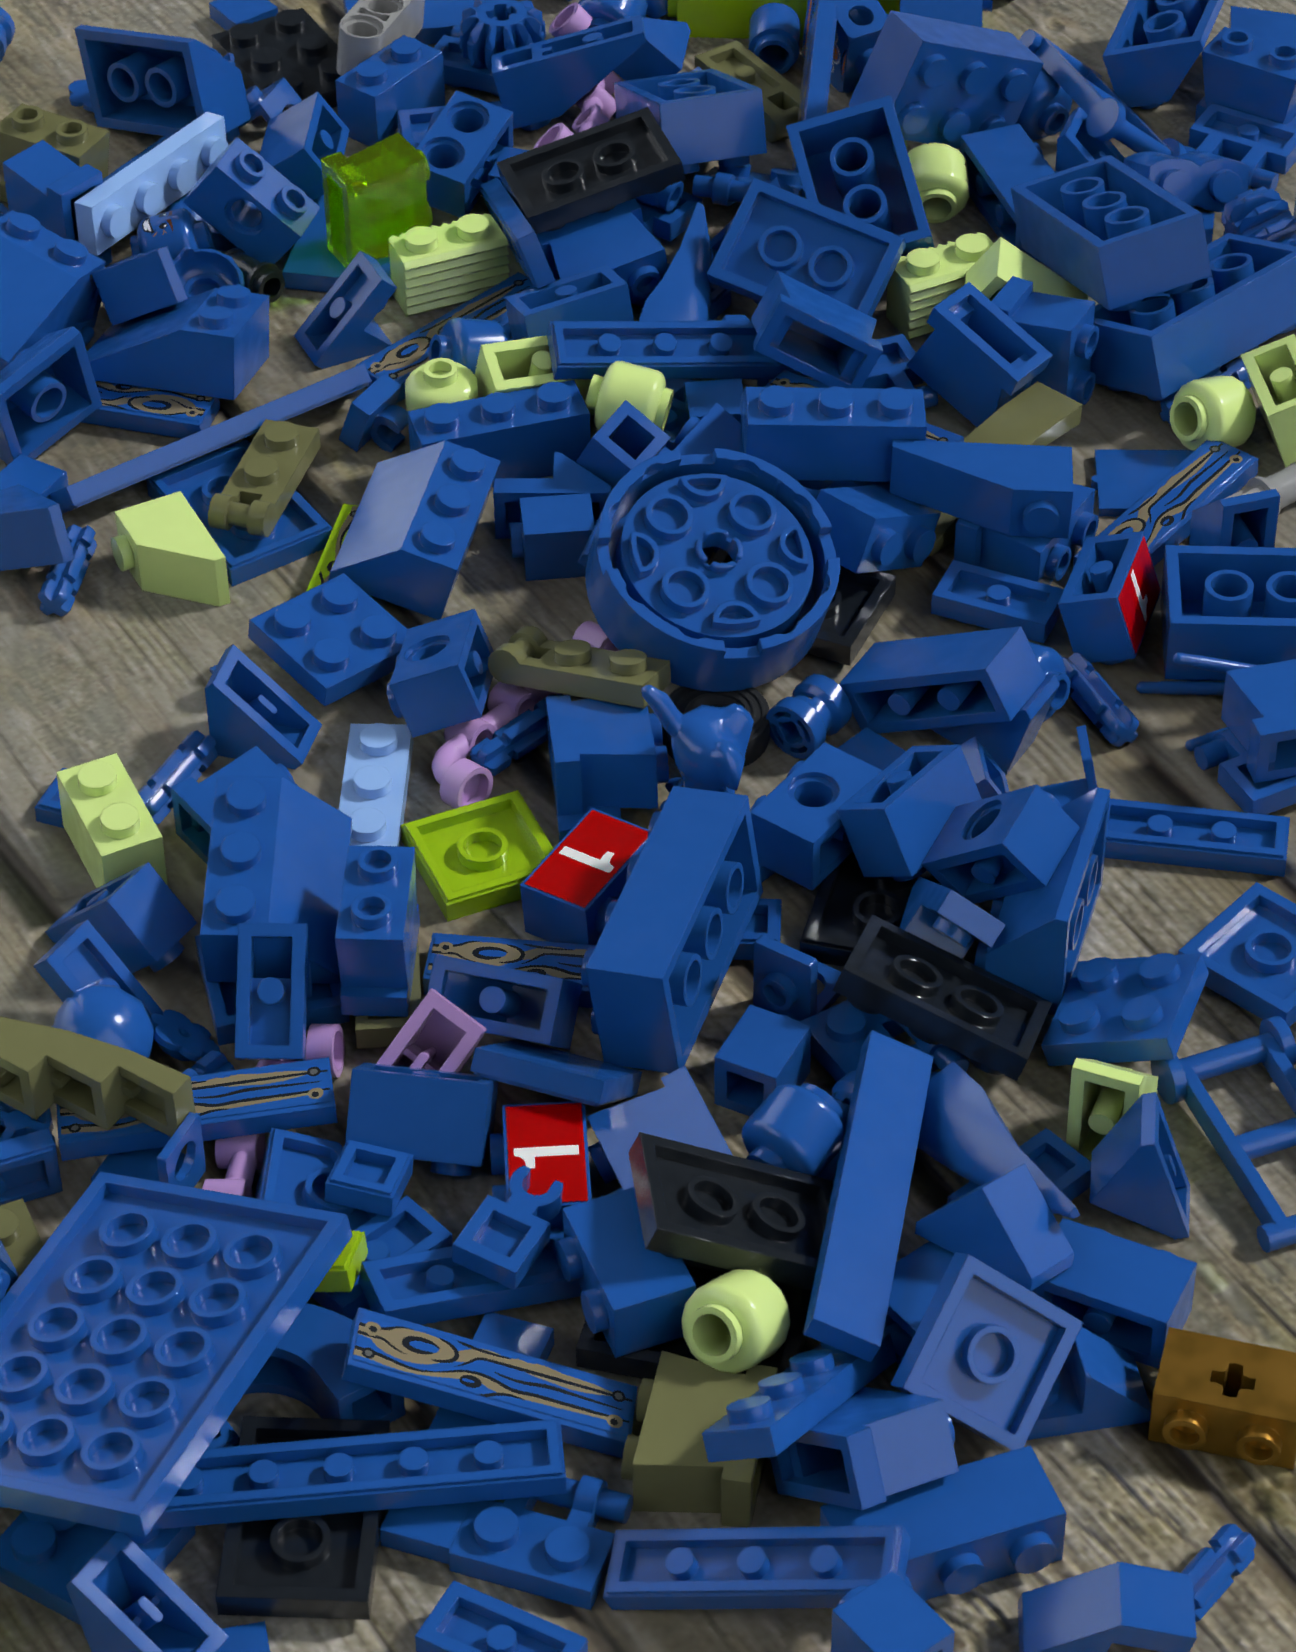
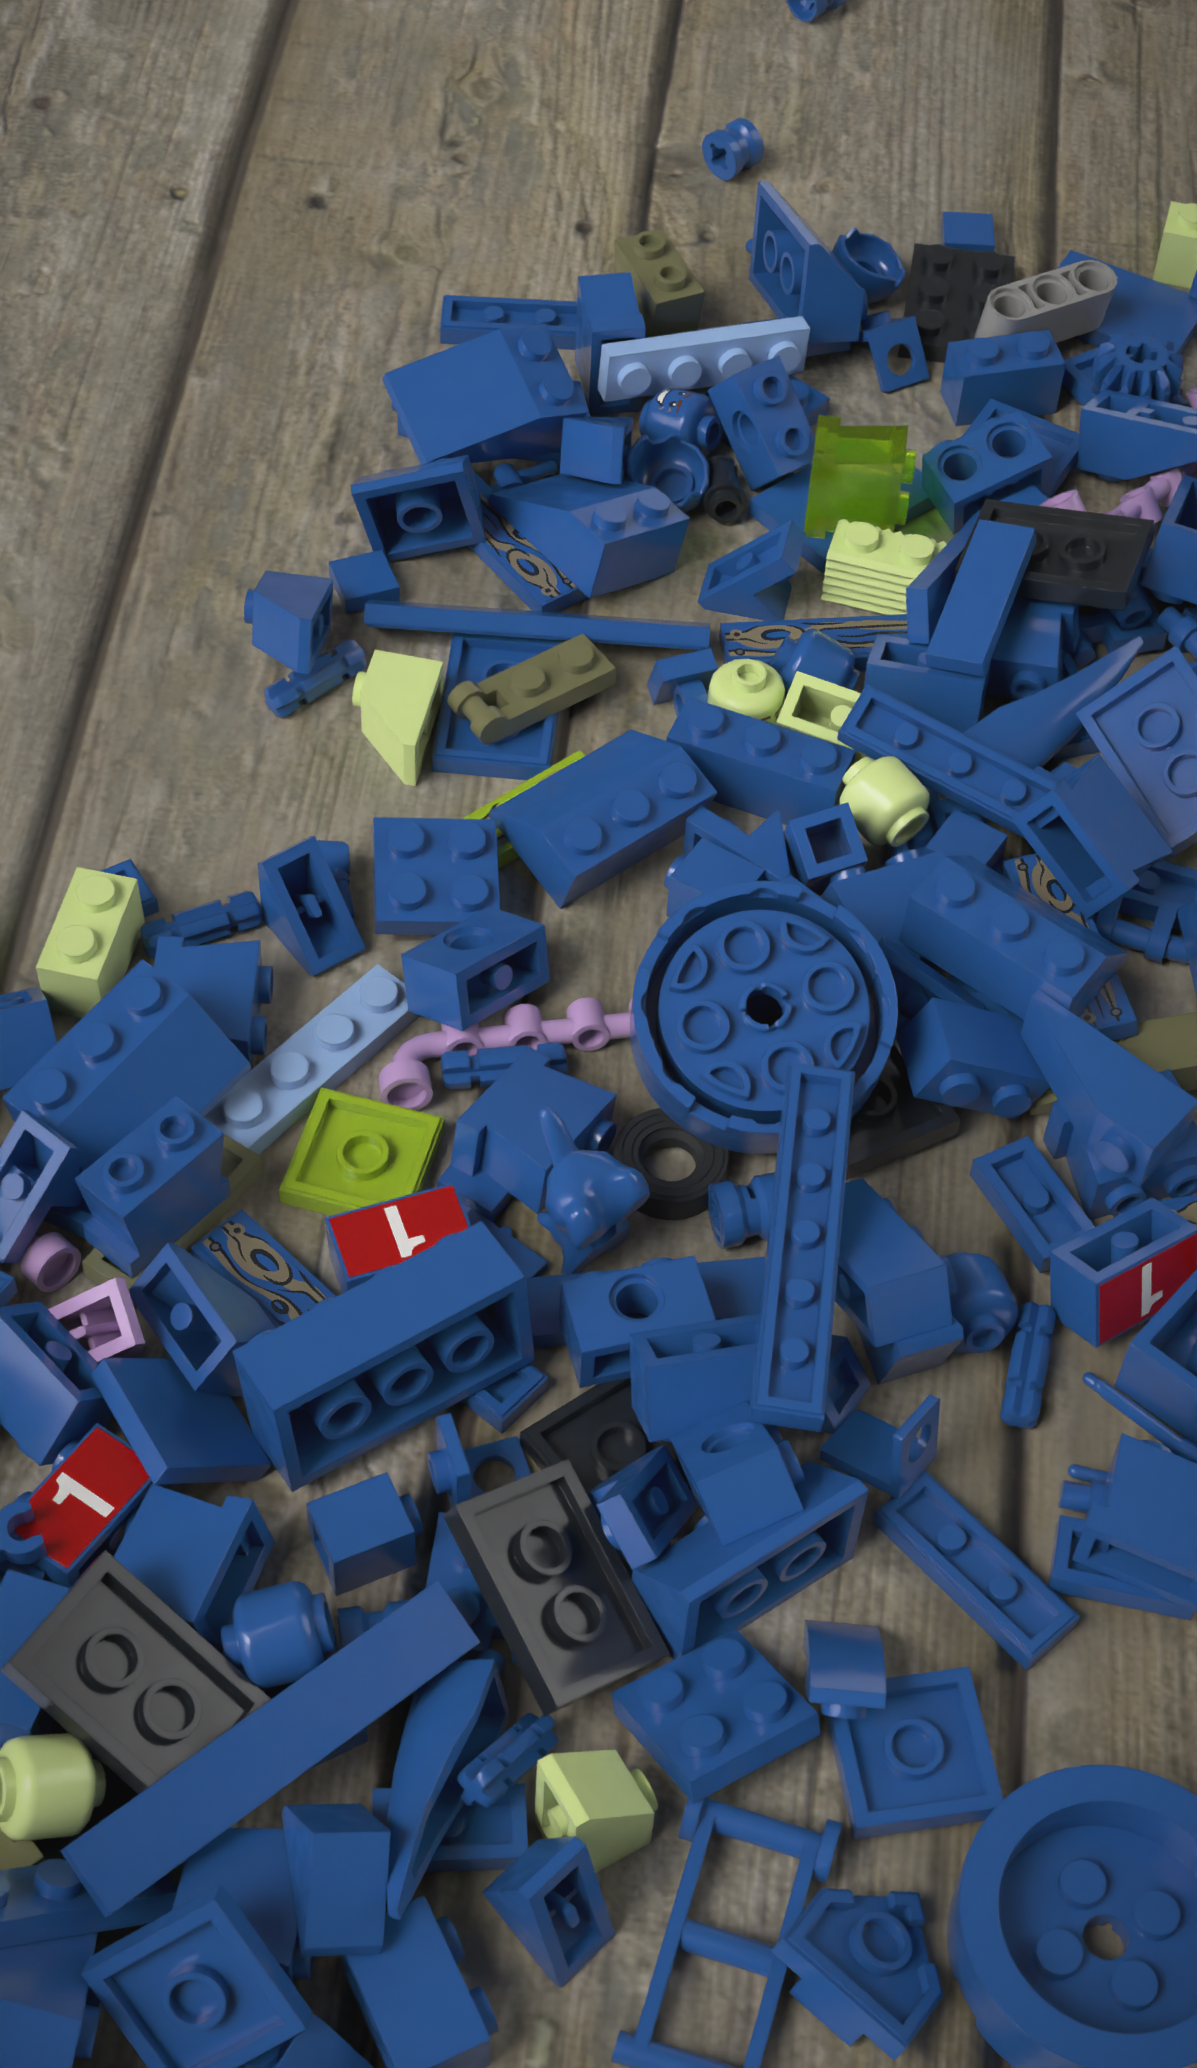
camera: 35 degrees right, 10 degrees up
blue brick [260,92,350,200] -> none
olive plate [488,626,671,709] -> none
none -> blue axle [457,1713,559,1807]
none -> blue tile [748,1062,855,1432]
none -> blue slope [803,1620,886,1719]
none -> blue tile [925,519,1037,677]

